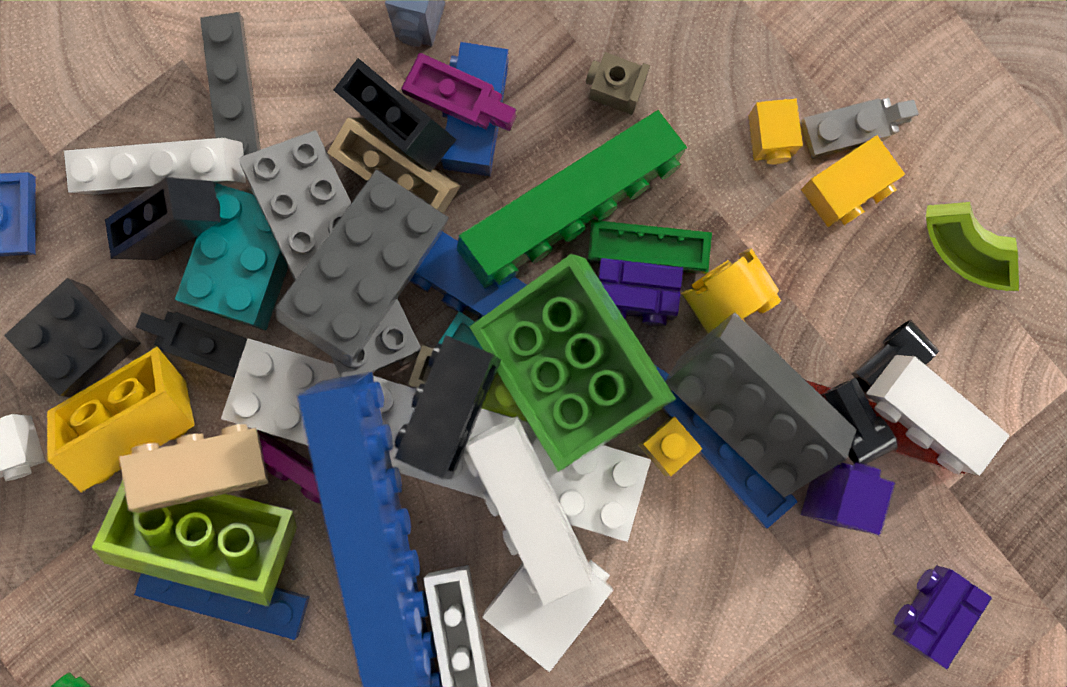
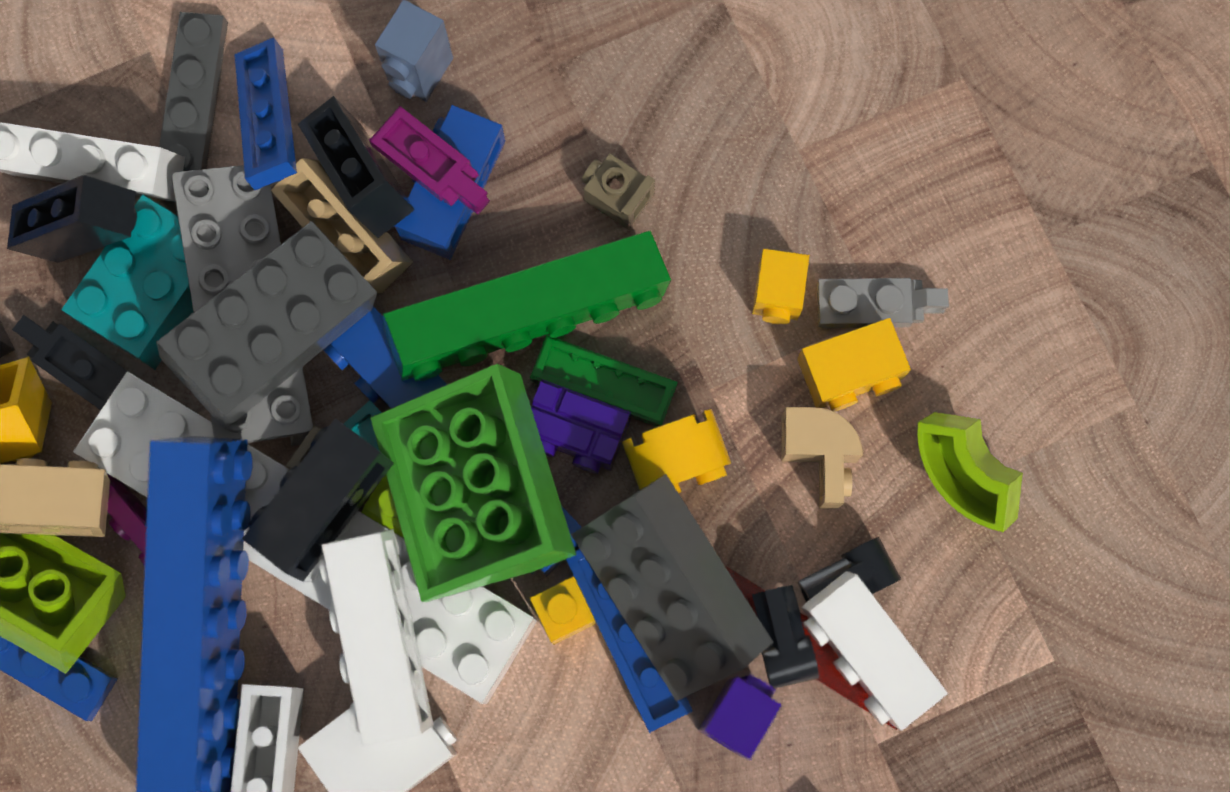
camera: 20 degrees right, 5 degrees down
none -> blue plate [234,37,297,190]
none -> tan brick [781,407,863,509]

